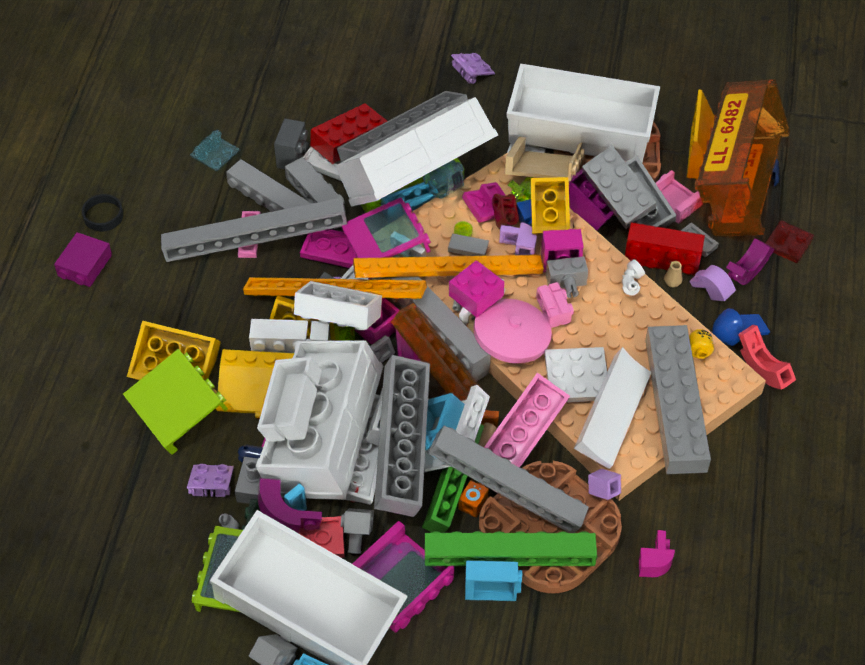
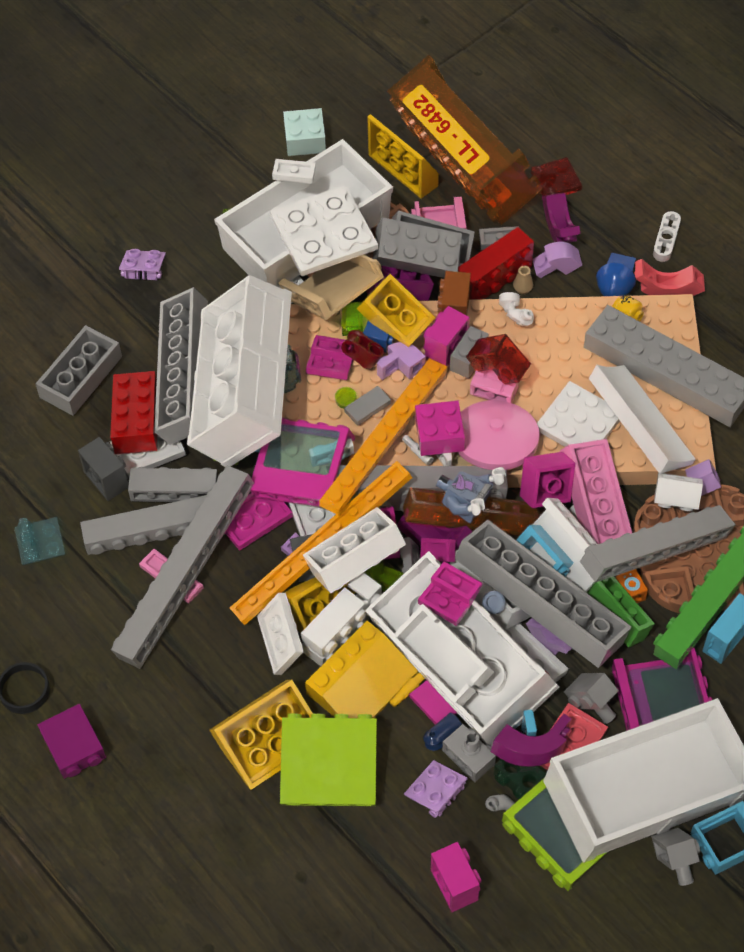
camera: 50 degrees left, 5 degrees up
none -> light grey brick [36,325,122,416]
none -> white plate [257,593,304,675]
none -> white piece [270,185,378,277]
none -> white plate [272,159,316,184]
none -> light aqua brick [283,108,326,156]
none -> dark pink slope [418,561,482,626]
none -> dark pink tile [420,538,456,562]
none -> dark pink brick [431,842,481,912]
none -> torso [436,467,506,523]
none -> dark orange brick [437,271,471,315]
none -> clear red brick [466,334,531,384]
none -> sand blue tile [482,591,506,615]
none -> dark pink brick [520,452,576,508]
none -> white beam [653,211,681,262]
none -> white brick [654,472,703,511]

